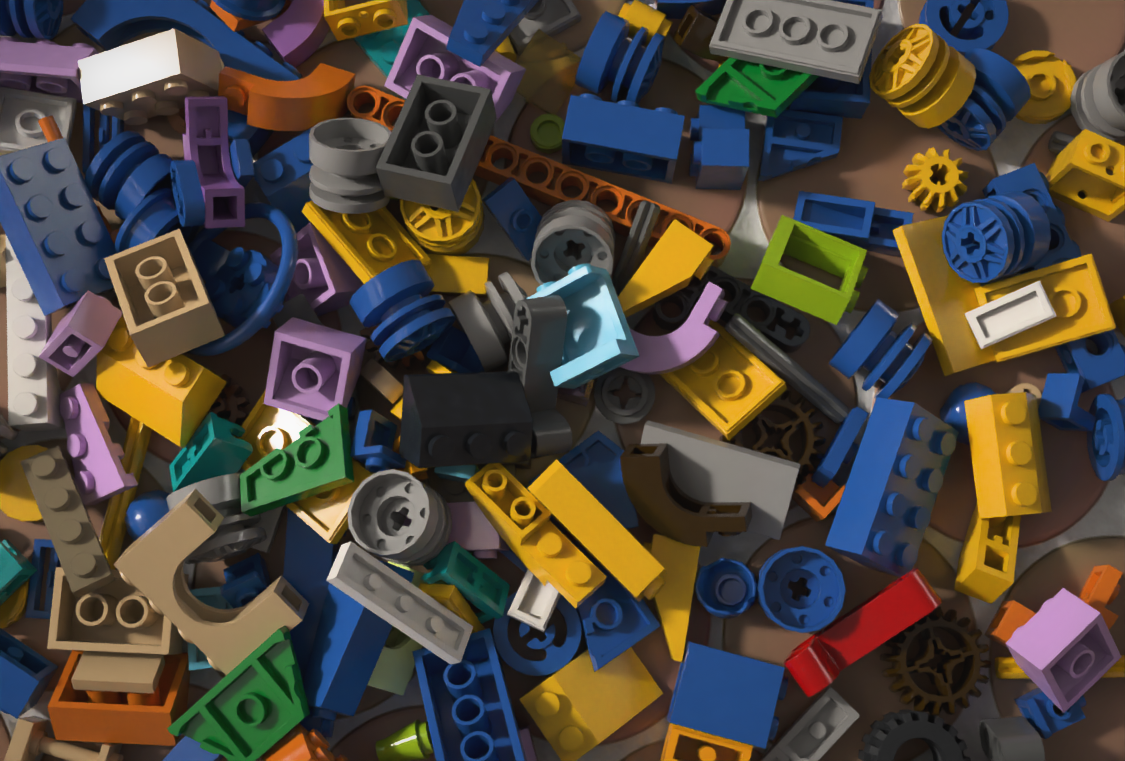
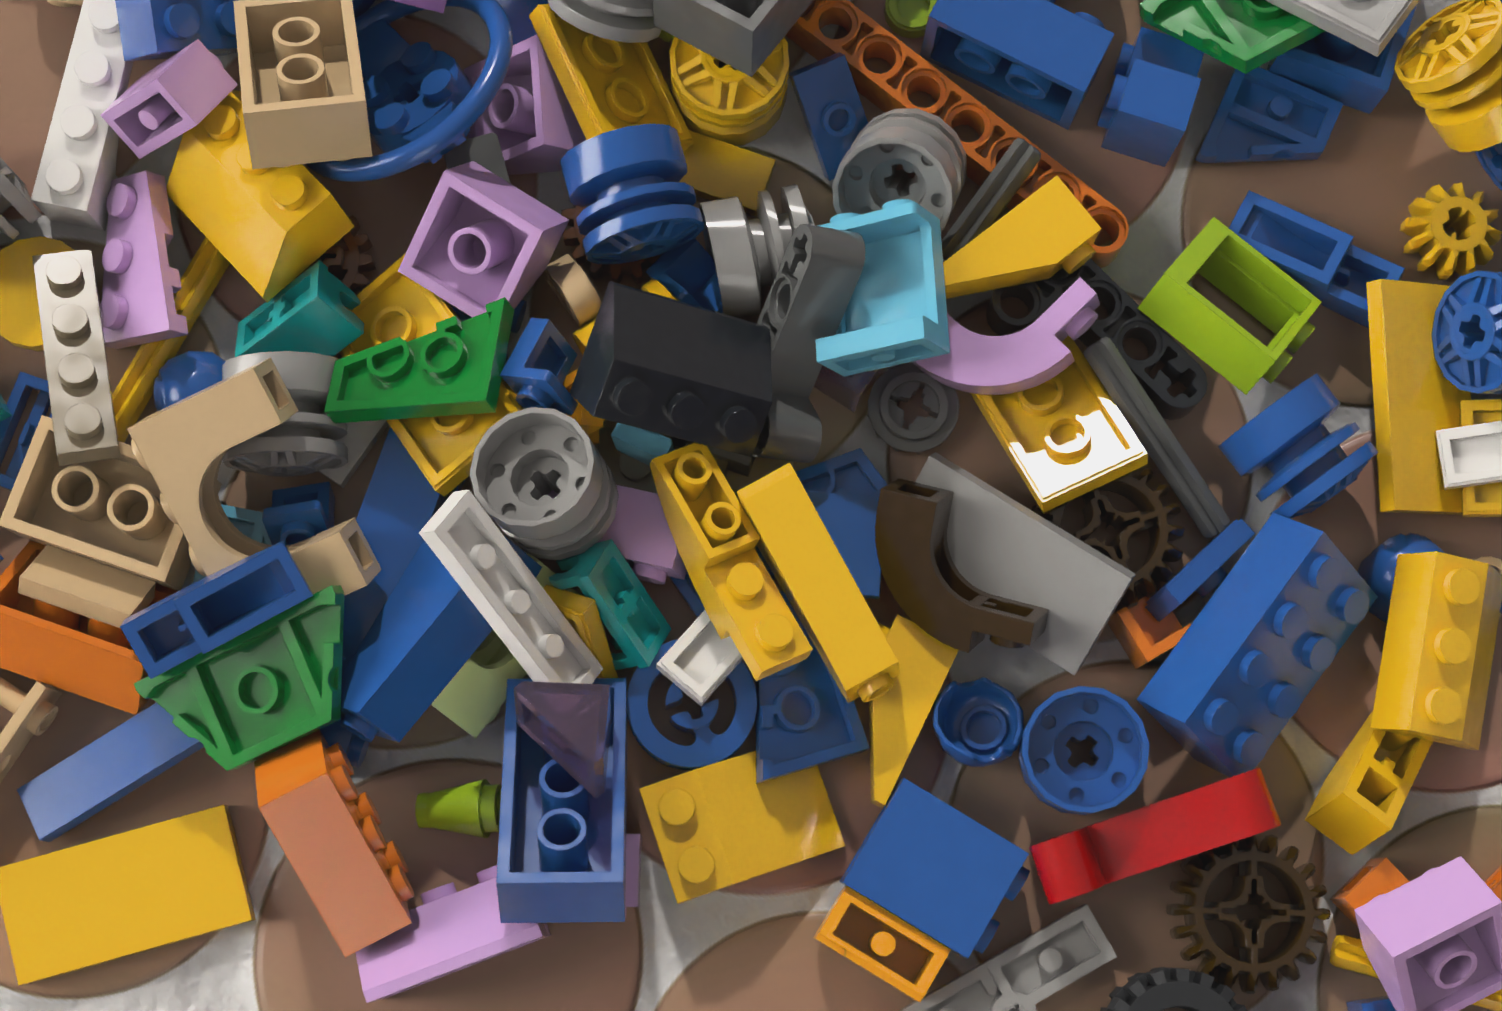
camera: 10 degrees right, 0 degrees up
none -> blue slope [120,541,313,679]
none -> clear purple slope [514,681,611,799]

